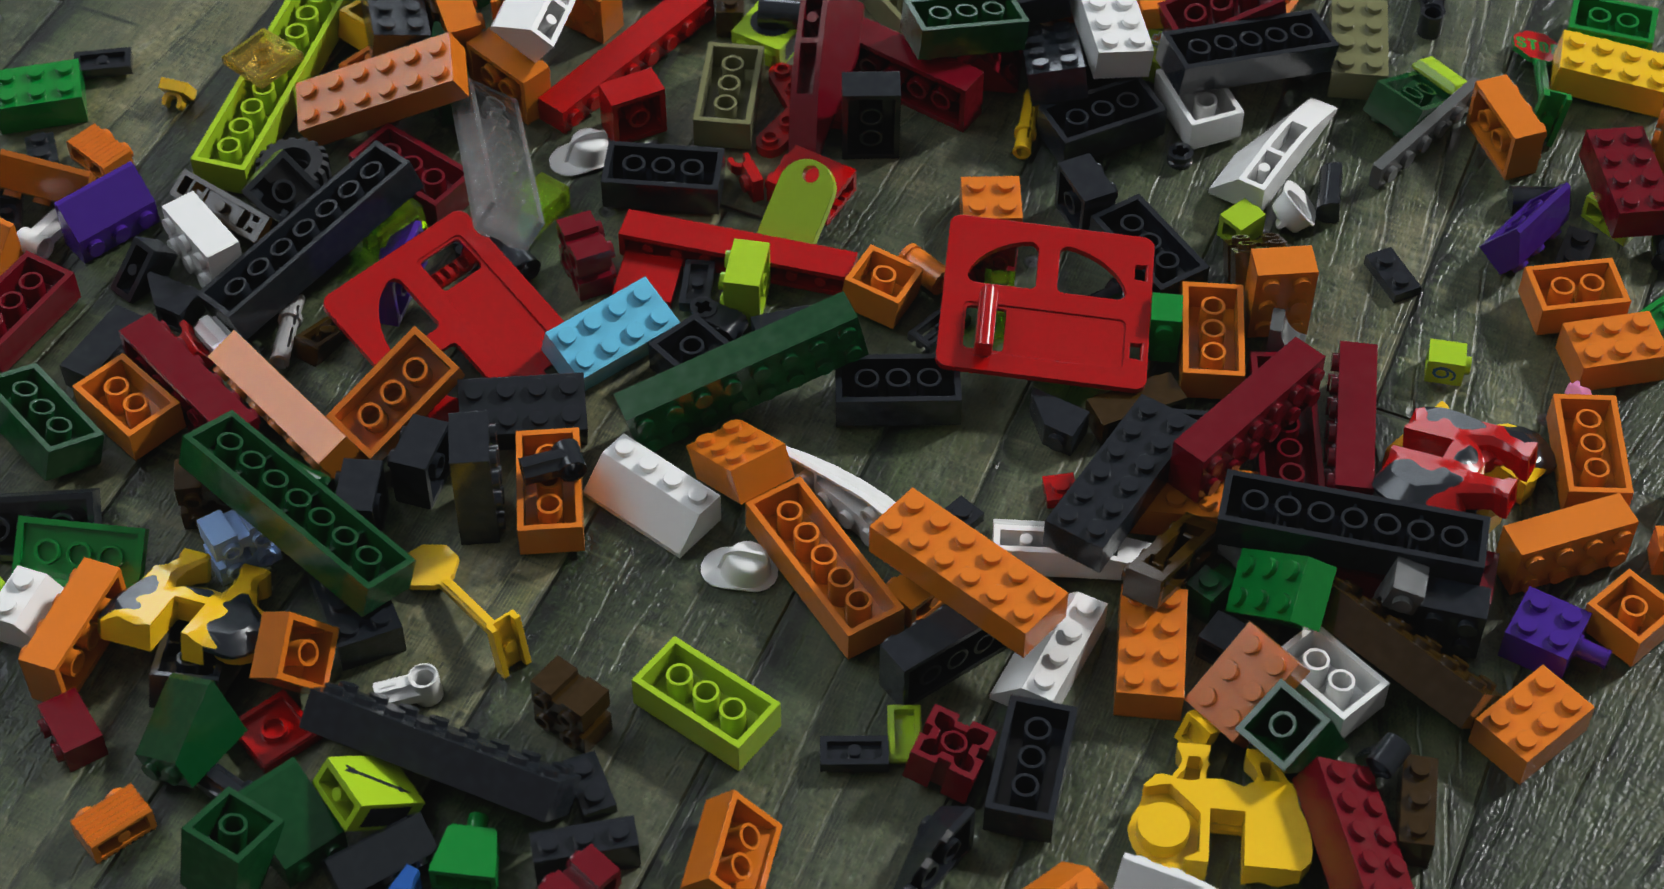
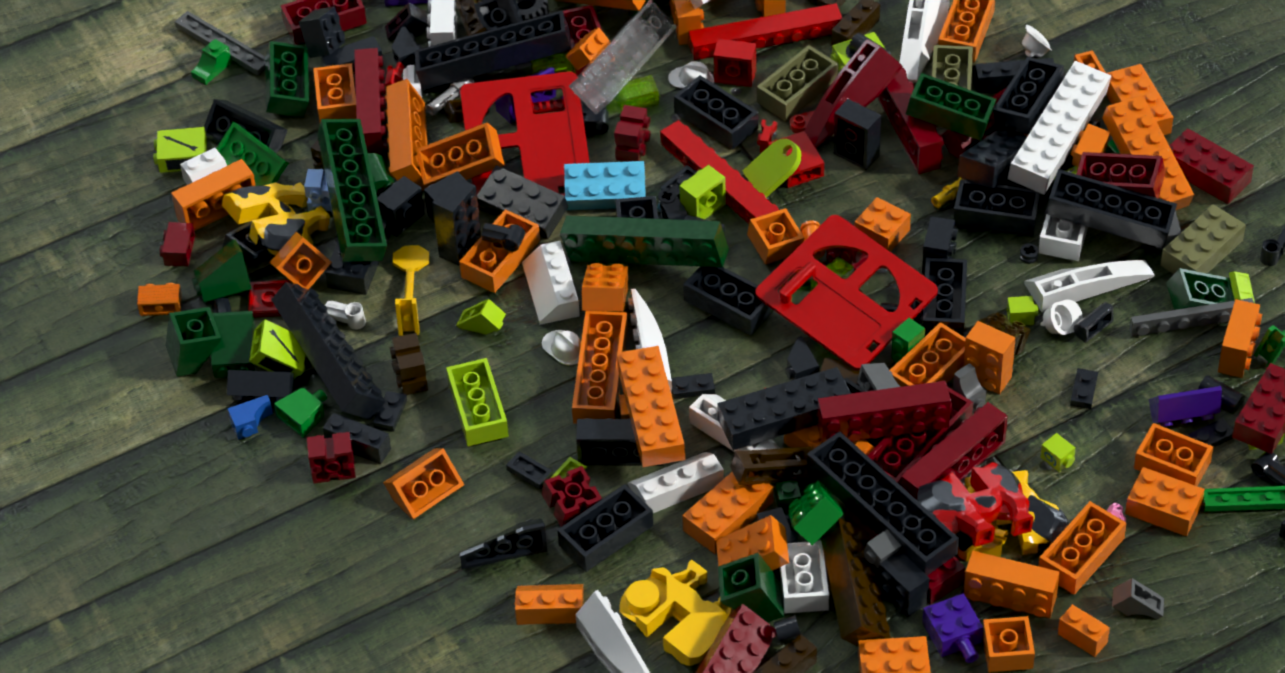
camera: 40 degrees right, 0 degrees up
red tile [612,251,684,309] -> none
yellow tile [1174,709,1220,745] -> none
none -> black brick [299,6,345,58]
none -> lime slope [456,299,506,335]
none -> orange brick [566,28,609,70]
none -> dark grey brick [857,363,900,392]

